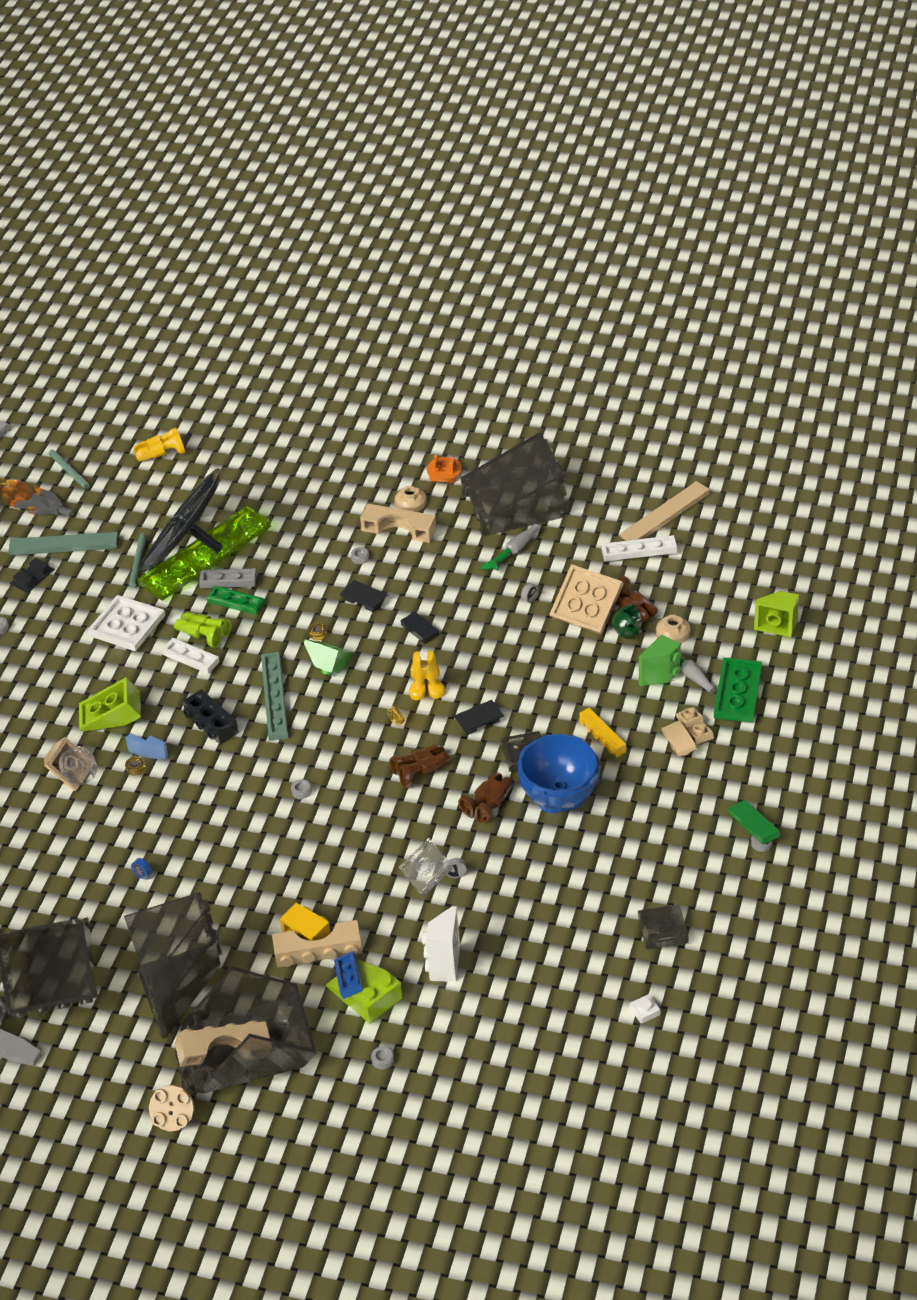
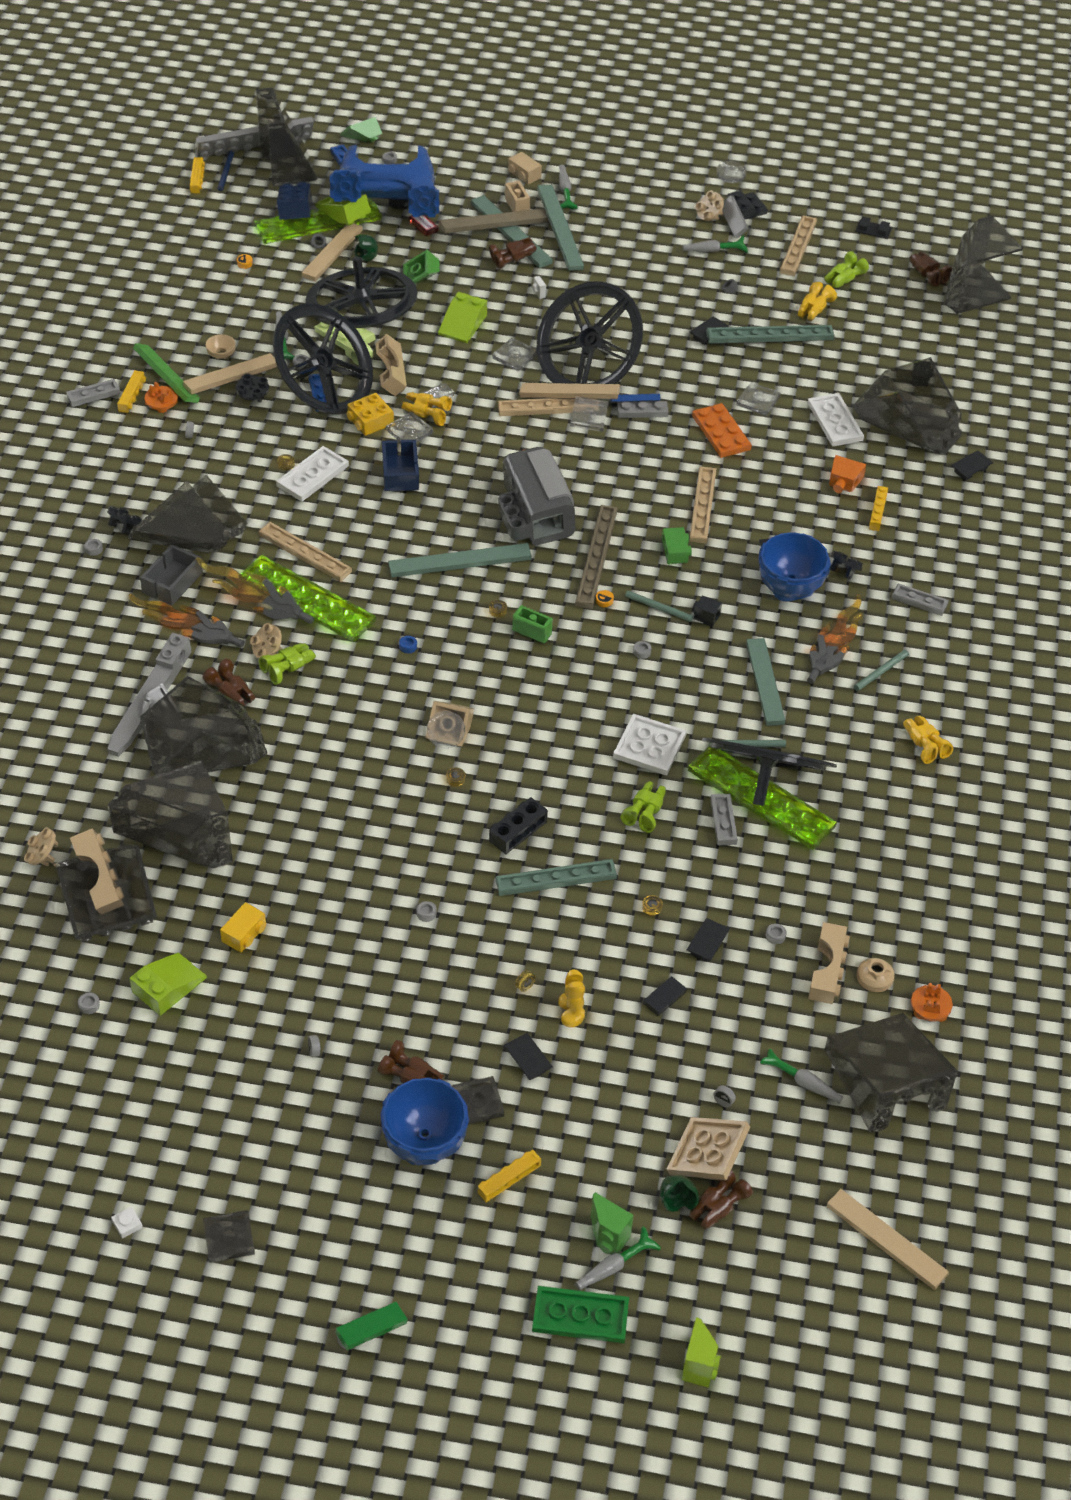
camera: 80 degrees right, 5 degrees up
black piece [10,558,55,593] -> none
lime slope [79,677,141,732] -> none
medium blue slope [126,733,169,759] -> none
blue tile [131,858,152,879] -> none
white plate [161,638,219,674] -> none
green tile [206,586,265,615] -> none
tan arch [272,920,362,968] -> none
slope [304,639,354,676] -> none
blue tile [334,951,363,999] -> none
reddish brown piece [389,744,451,788] -> none
clear tile [399,838,453,896] -> none
white slope [422,906,460,982] -> none
white plate [601,535,677,561] -> none
tan piece [656,615,691,643] -> none
tan slope [661,721,697,757] -> none
tan slope [676,707,714,745] -> none

